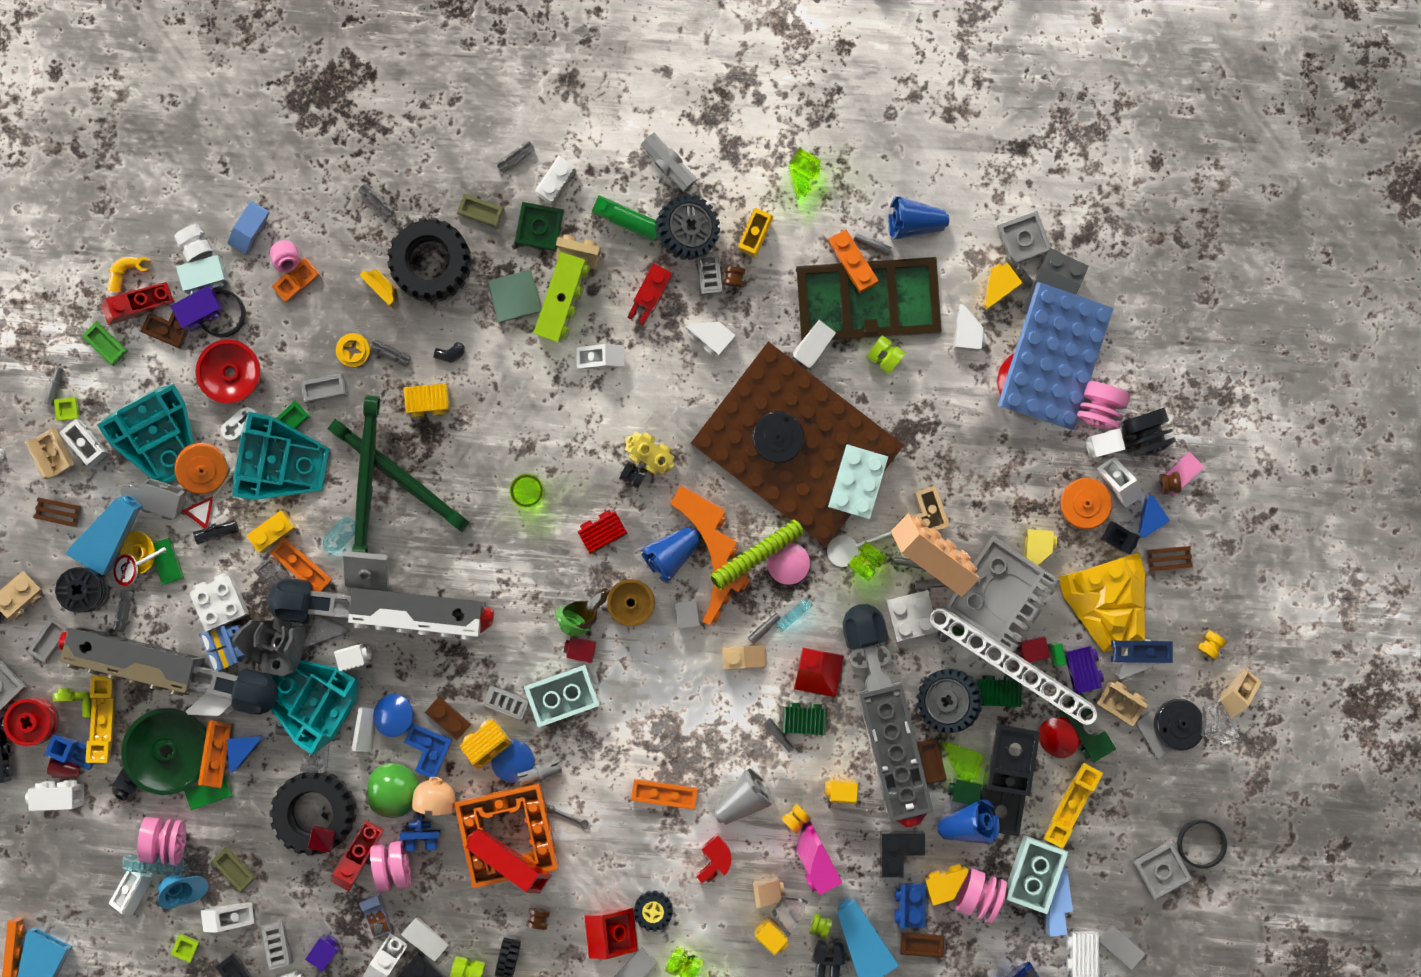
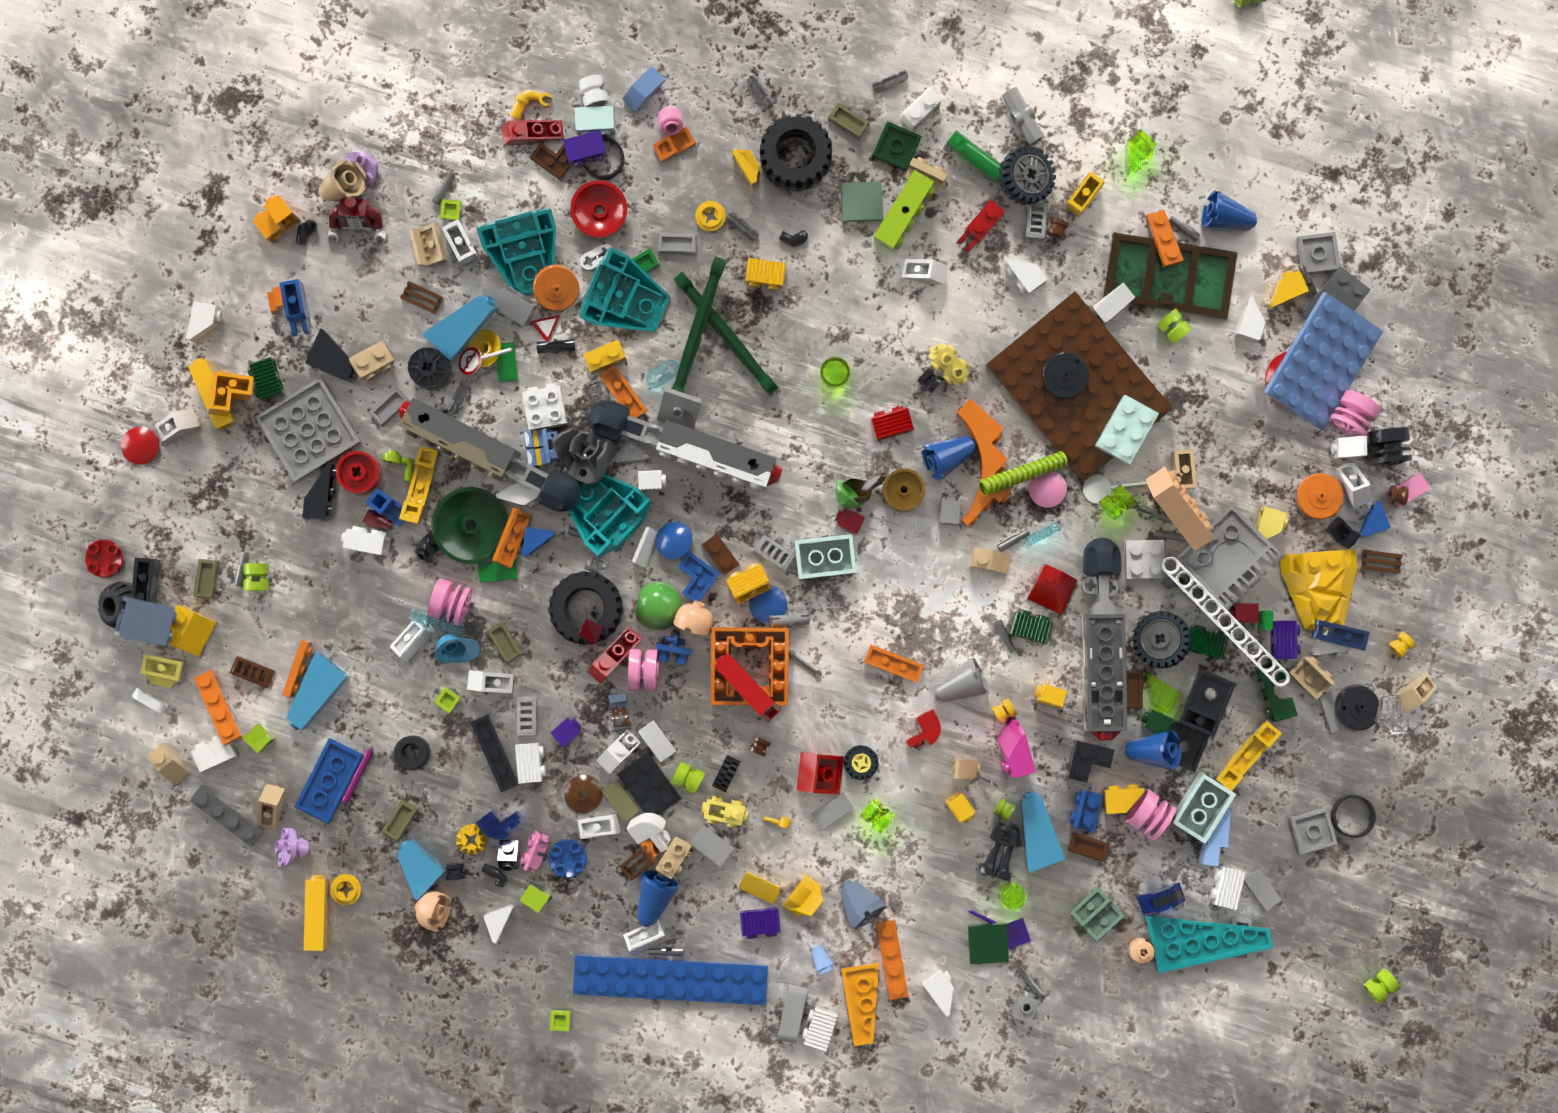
camera: 15 degrees right, 0 degrees up
bright green tile [82,321,128,366] -> none
red dish [1039,717,1081,758] -> none

